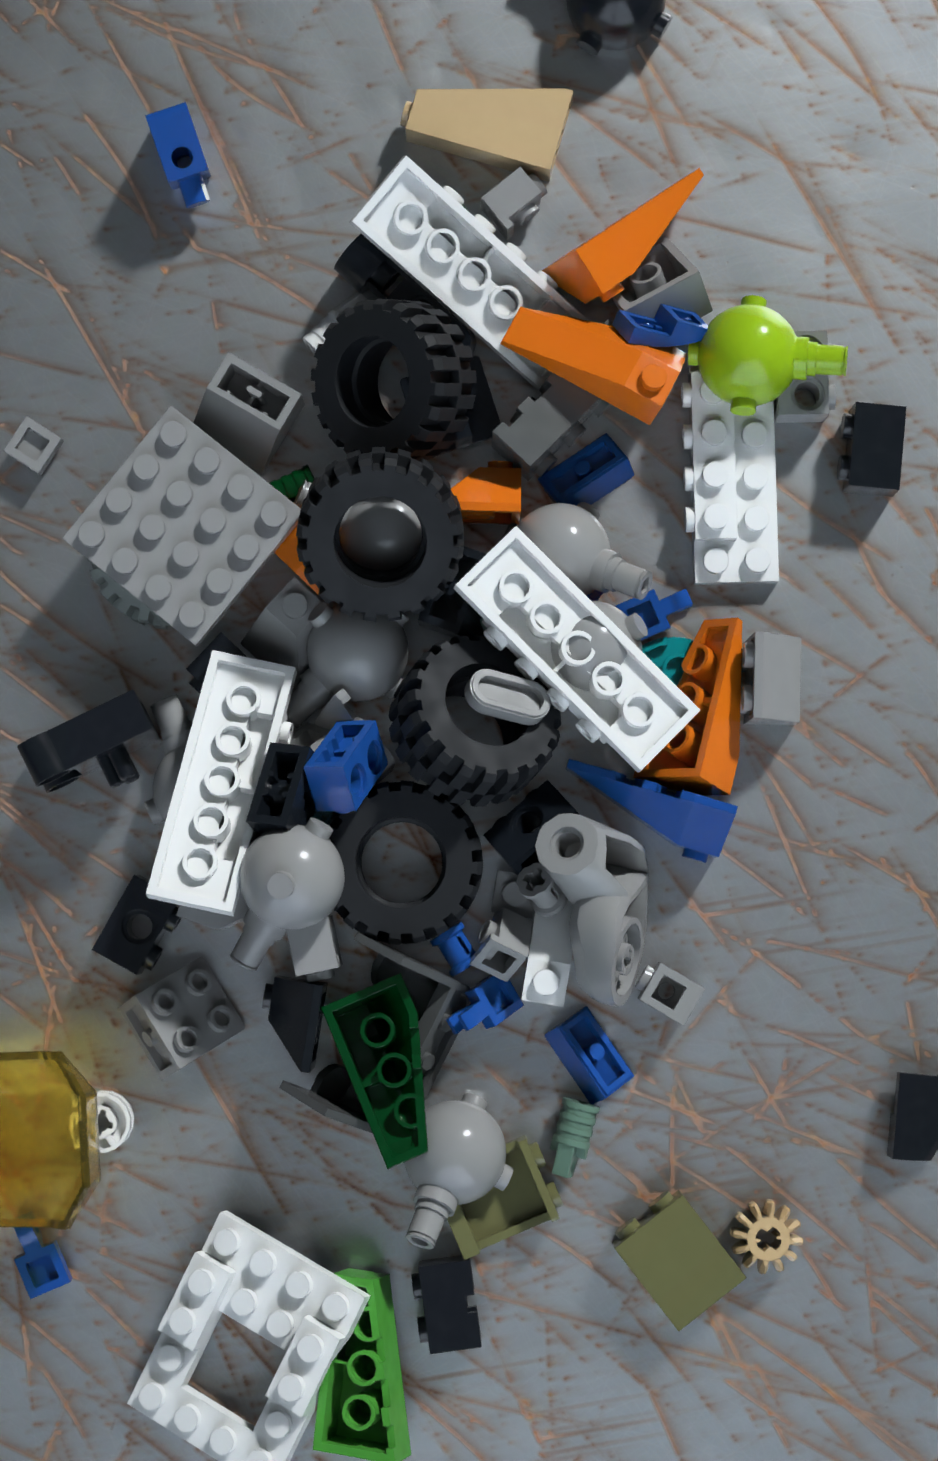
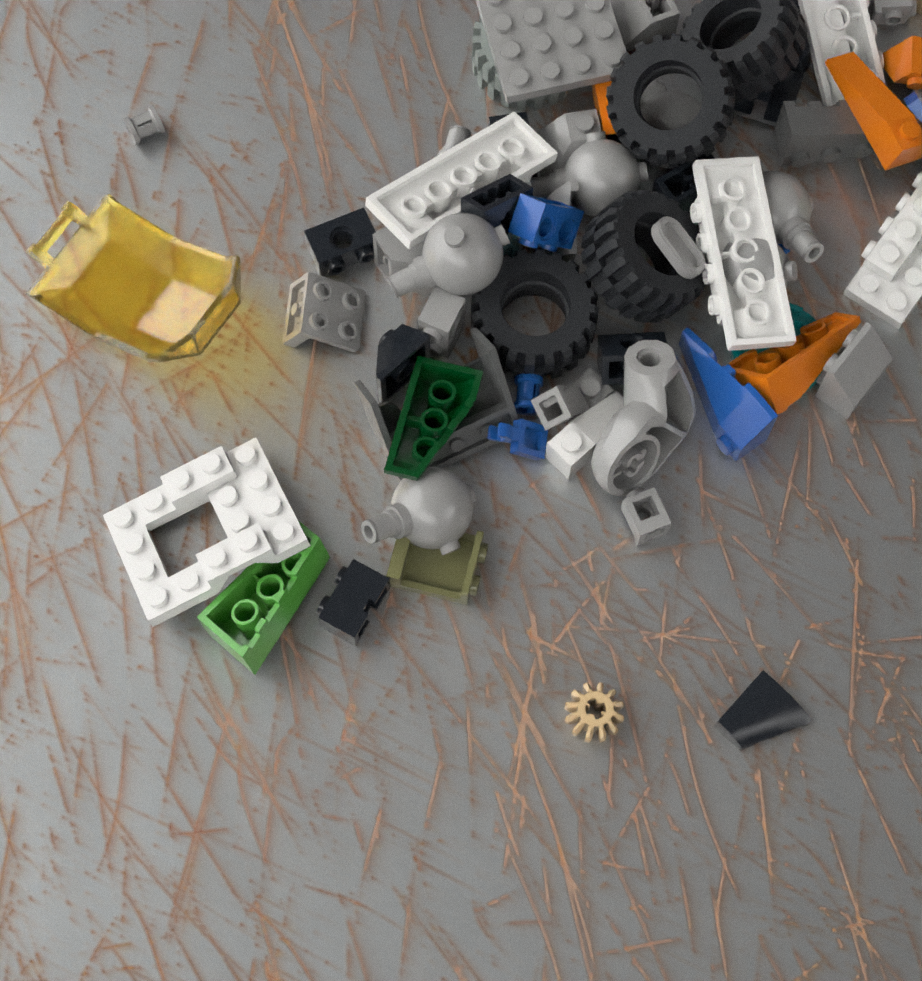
camera: 35 degrees right, 15 degrees down
blue plate [14,1215,73,1299] -> none
black piece [17,689,160,793] -> none
white wheel [71,1090,135,1153] -> none
orange slope [451,461,521,525] -> none
light grey bush [516,862,568,917] -> none
blue slope [538,433,634,506] -> none
blue slope [545,1006,634,1104] -> none
sand green hinge [550,1097,600,1178] -> none
olive brick [612,1190,747,1331] -> none
blue plate [615,589,693,642] -> none

